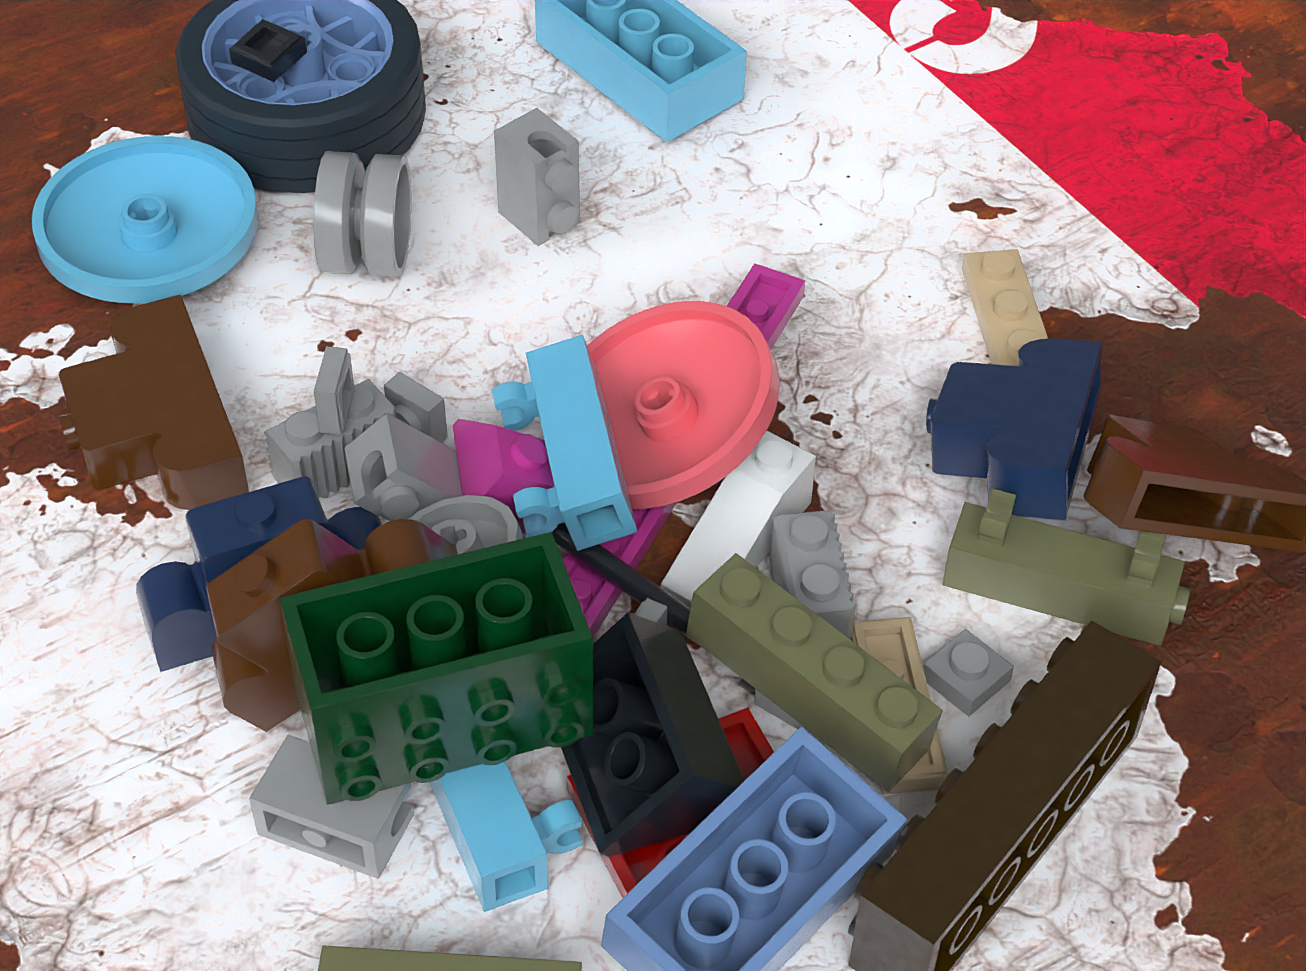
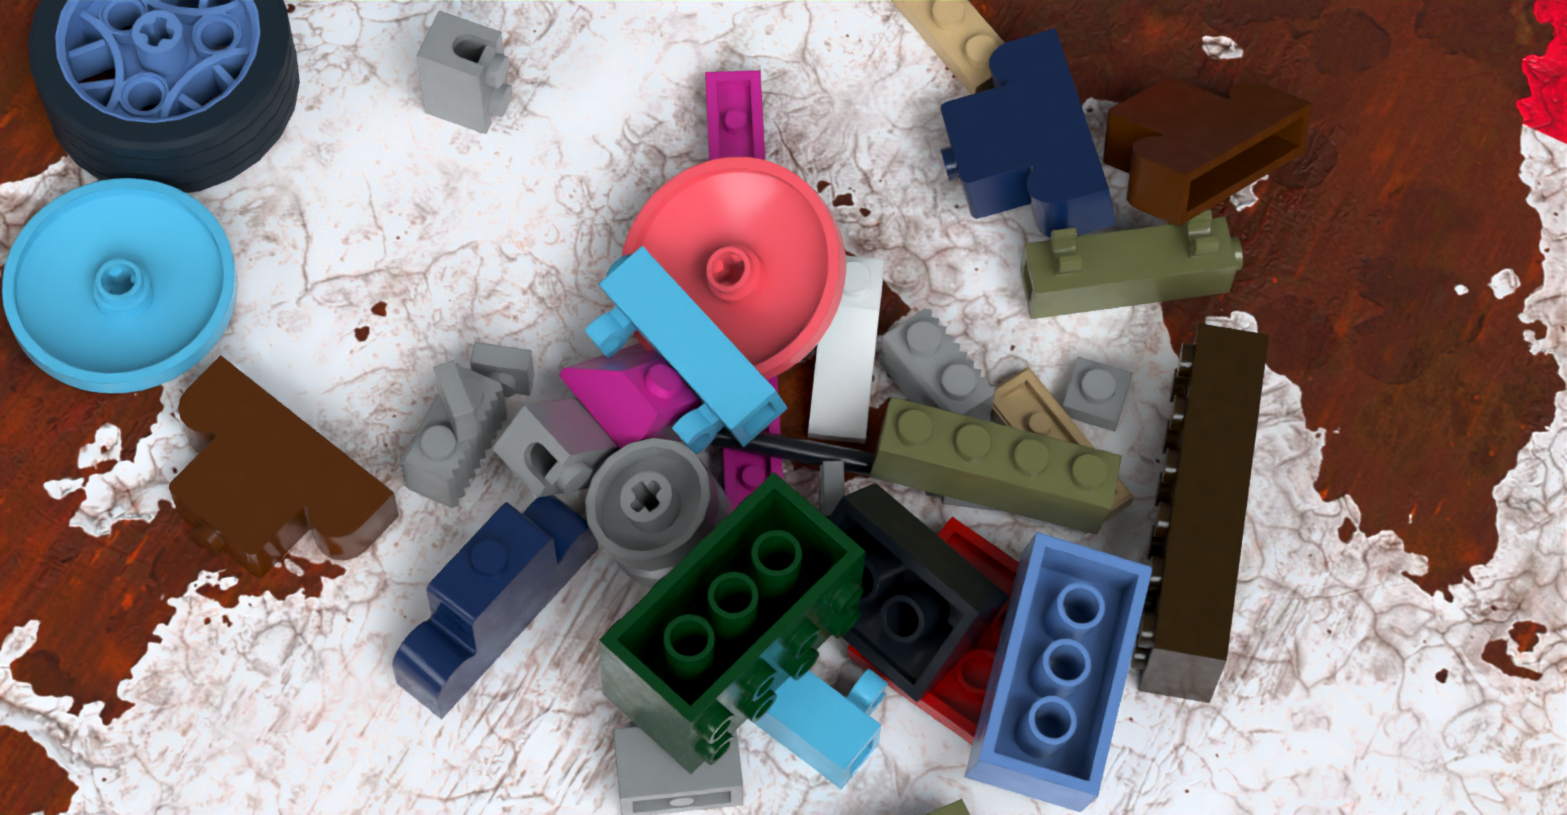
camera: 30 degrees left, 15 degrees up
reddish brown brick [206,519,458,732] -> none
black tile [229,19,307,82] -> none
light grey wheel [313,151,412,277] -> none

